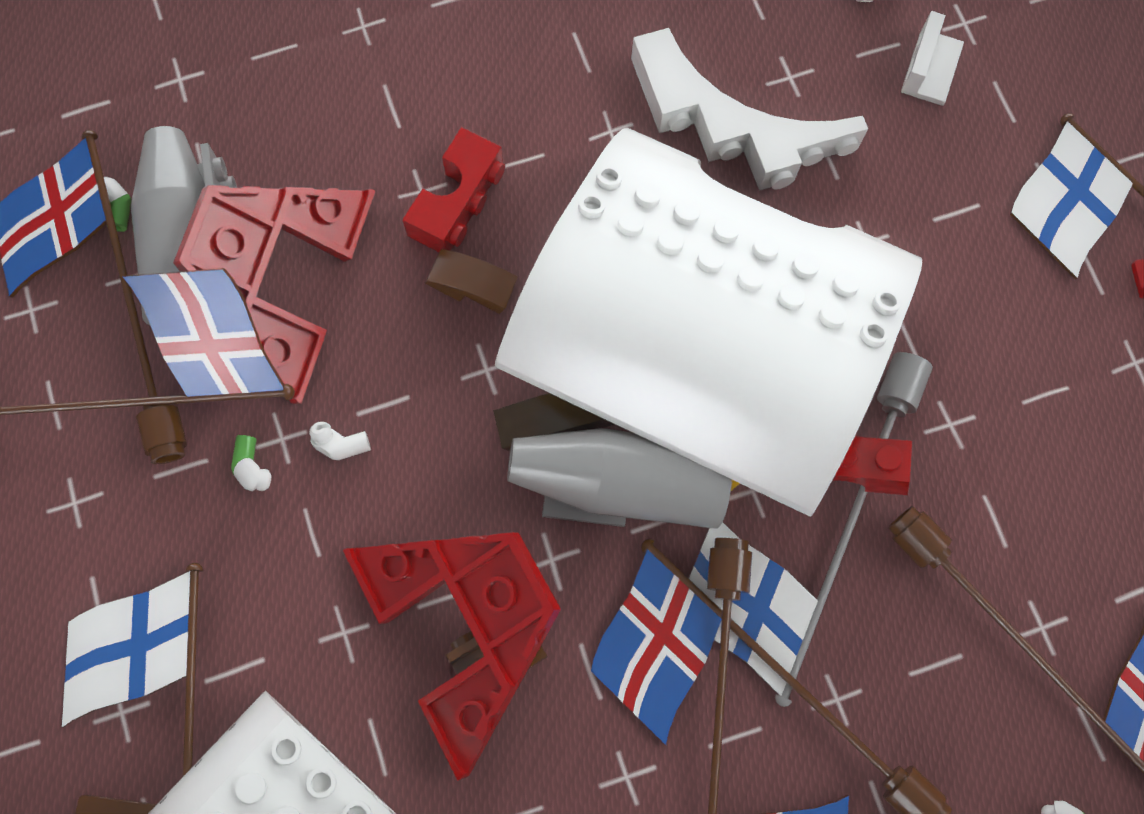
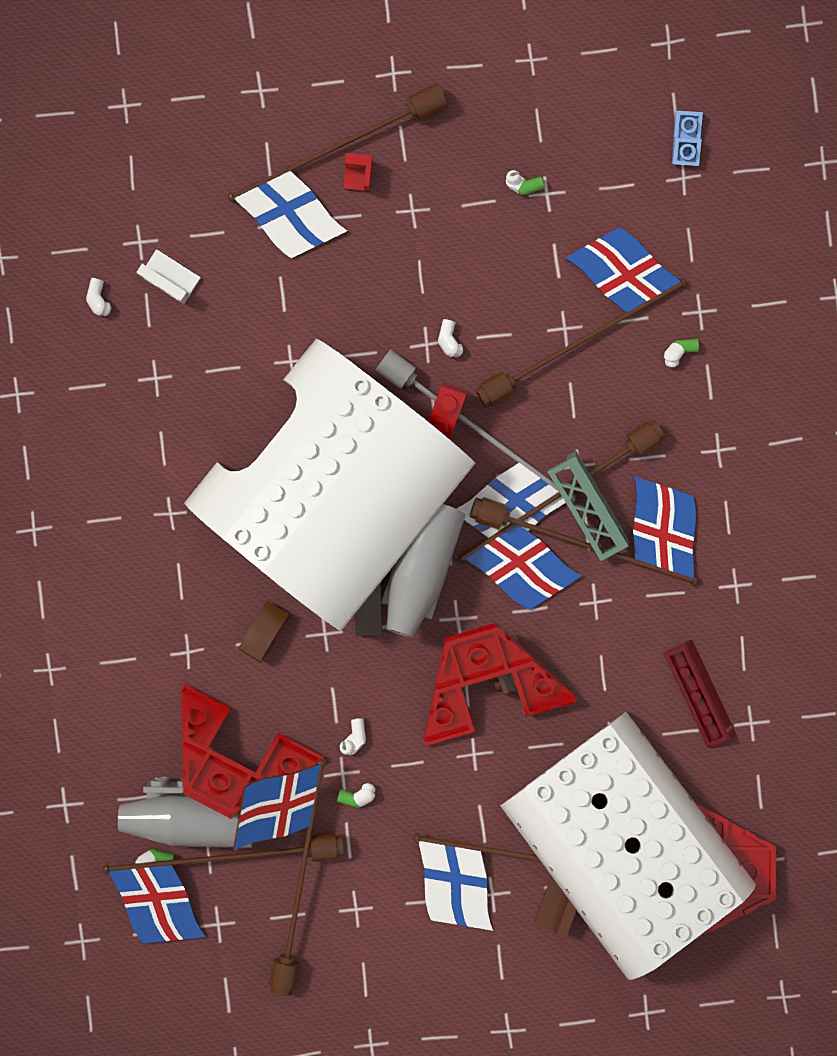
camera: 75 degrees left, 15 degrees up
red arch [403,127,505,252] -> none
white arch [631,28,868,191] -> none
none -> white arm [438,319,463,358]
none -> sand green fence [548,451,629,561]

